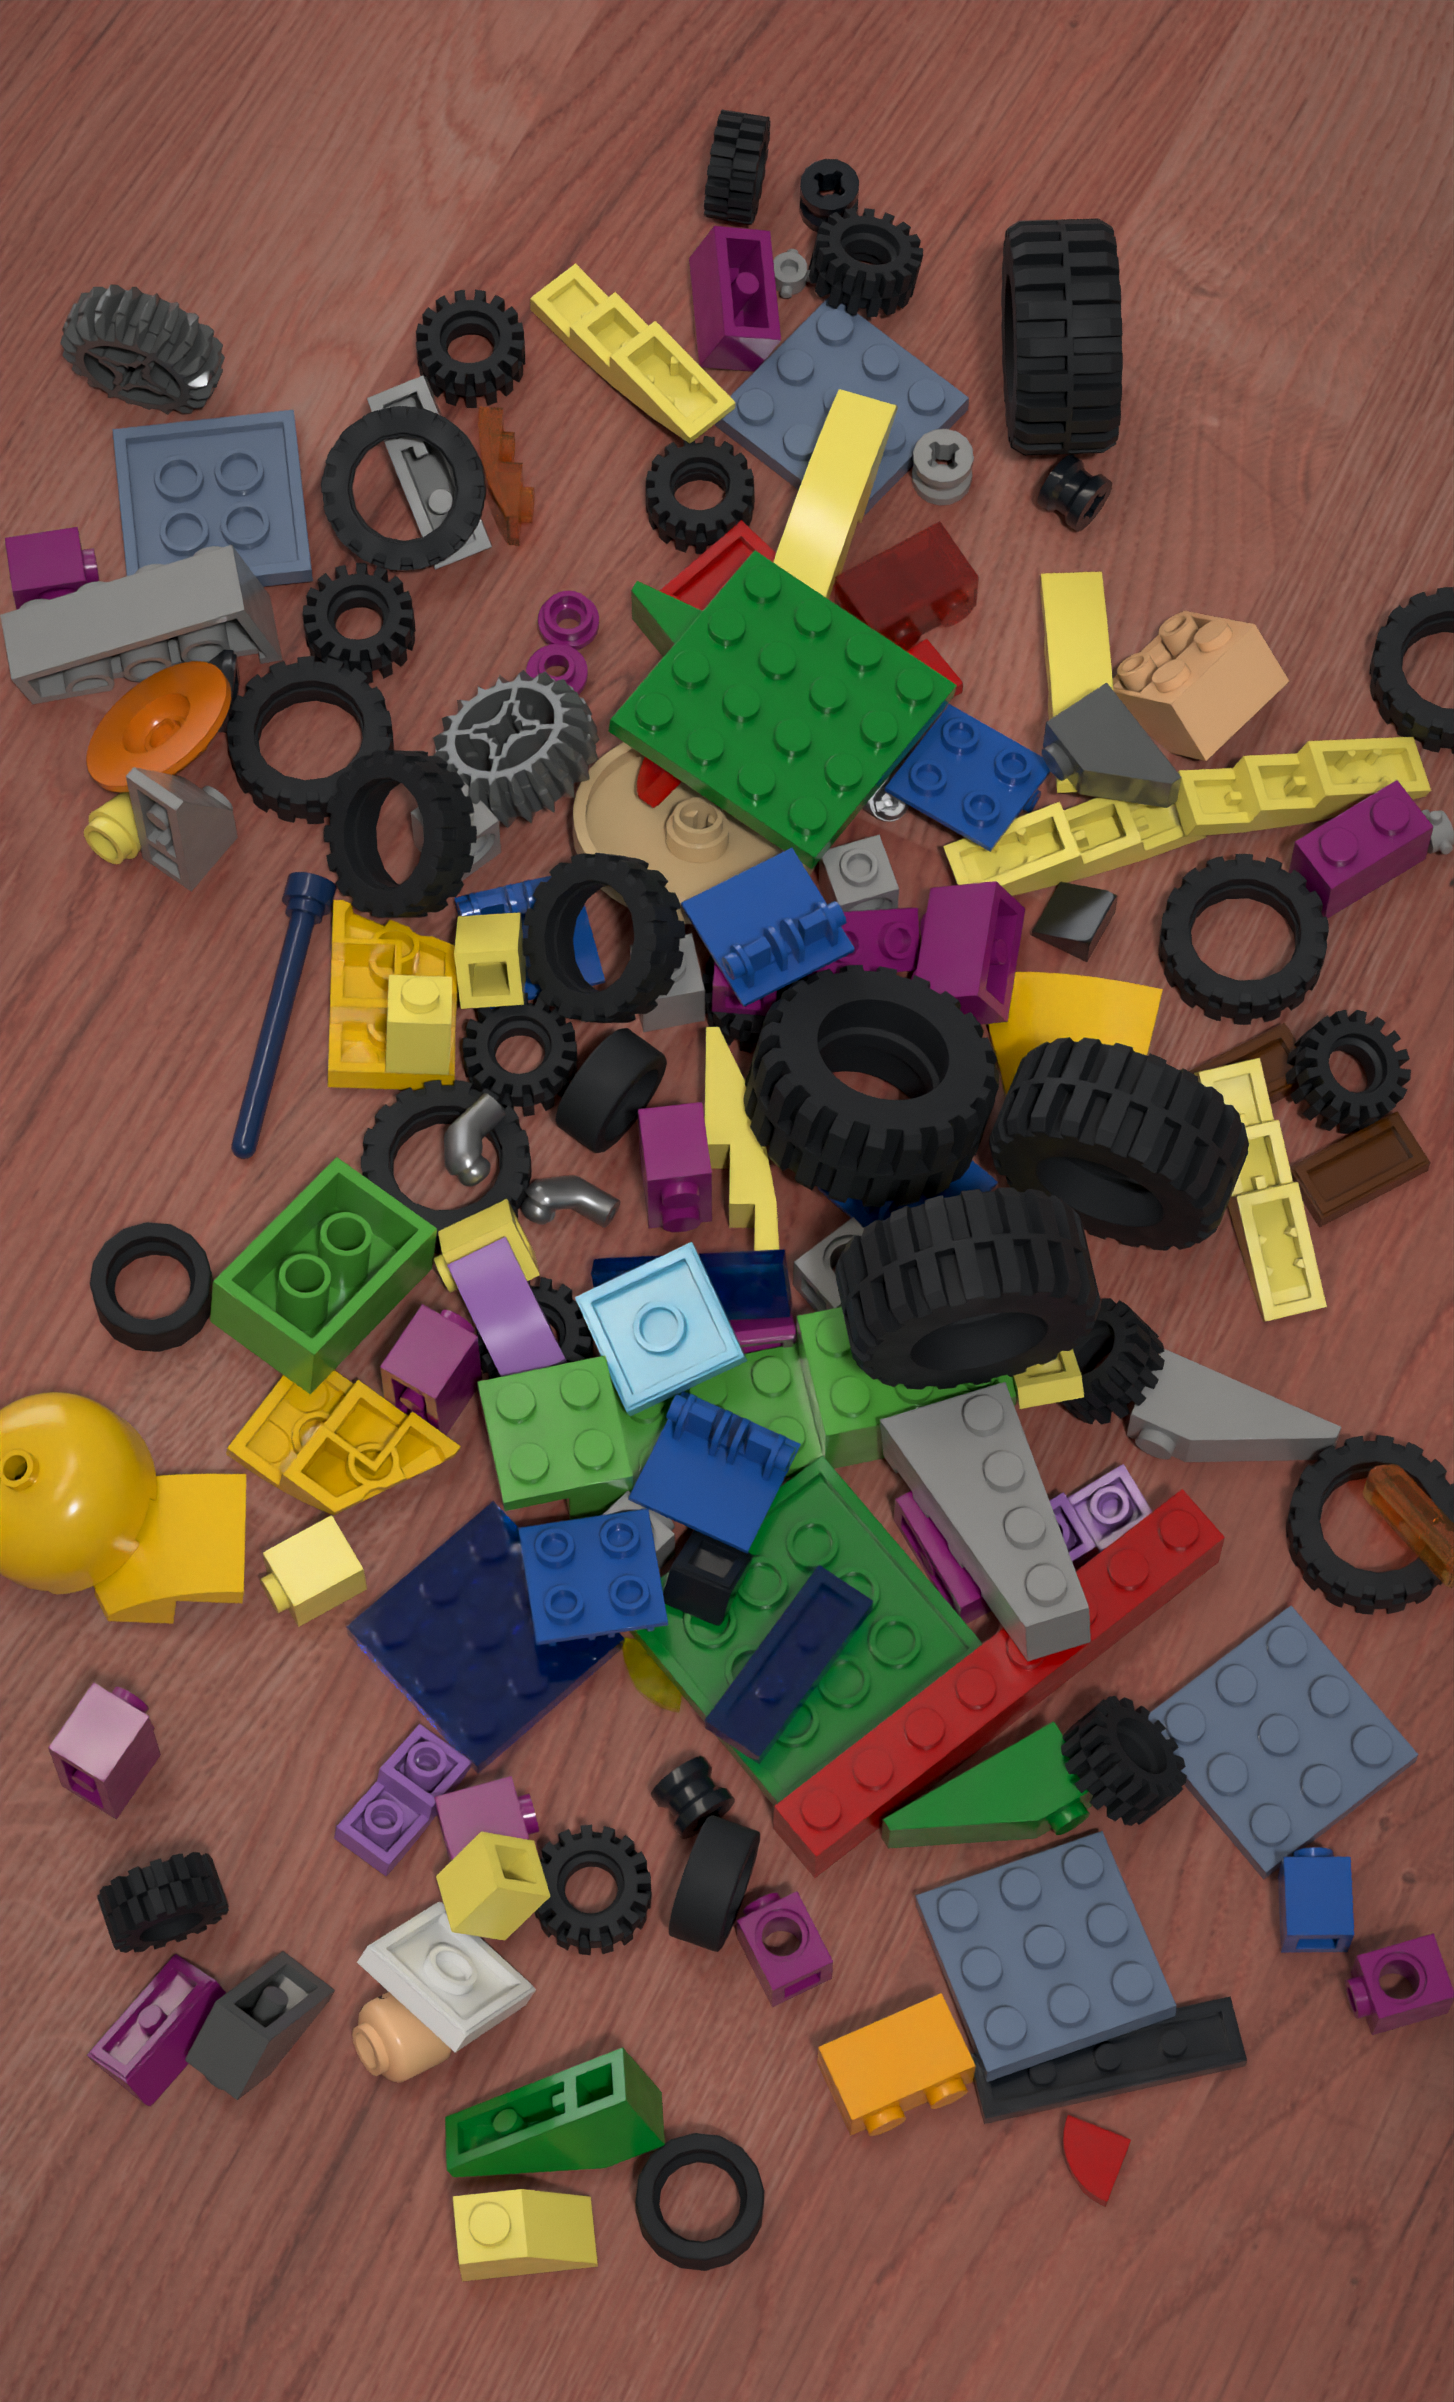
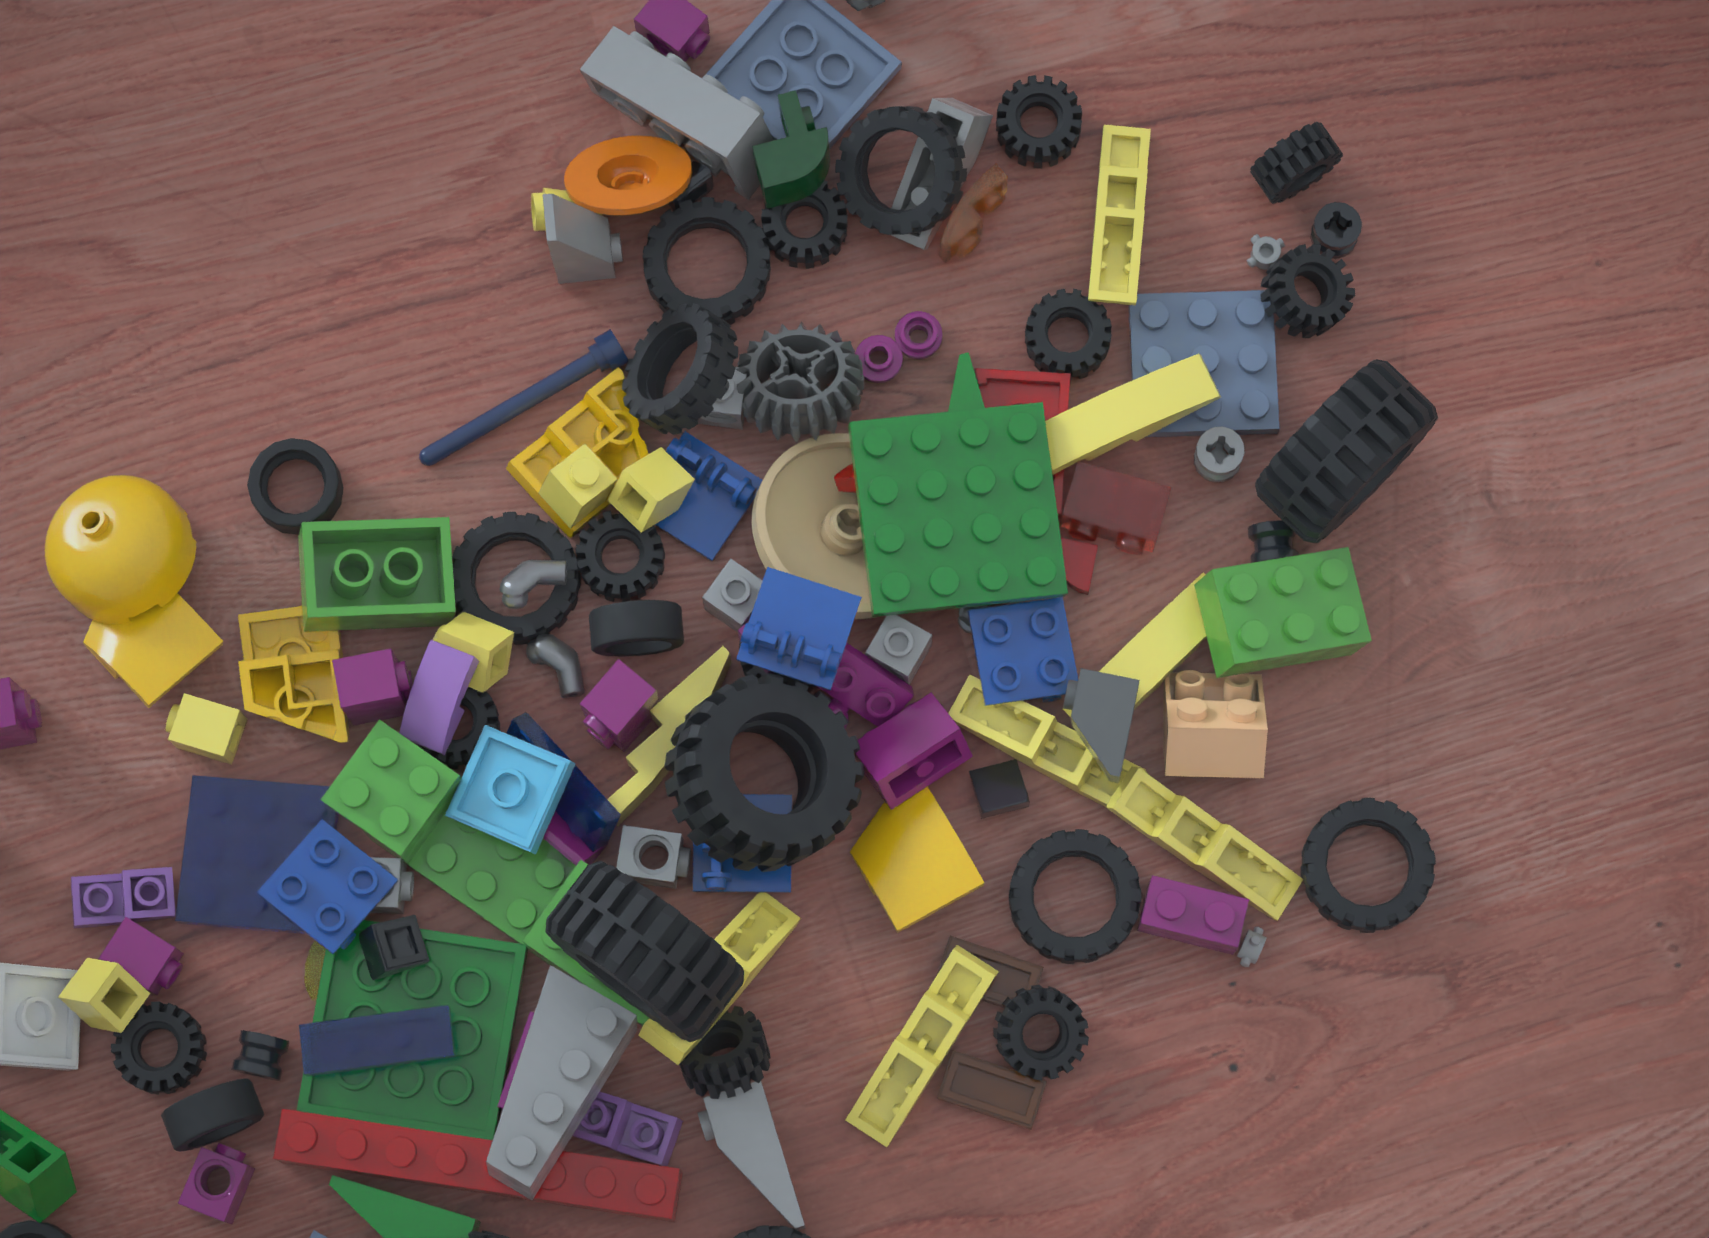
camera: 50 degrees right, 10 degrees up
black tyre [522,853,685,1023] -> none
blue hinge [628,1391,801,1553] -> none
magenta brick [689,226,781,372] -> none
black tyre [989,1037,1249,1251] -> none
none -> dark green brick [752,90,830,209]
none -> bright green brick [1194,547,1372,678]

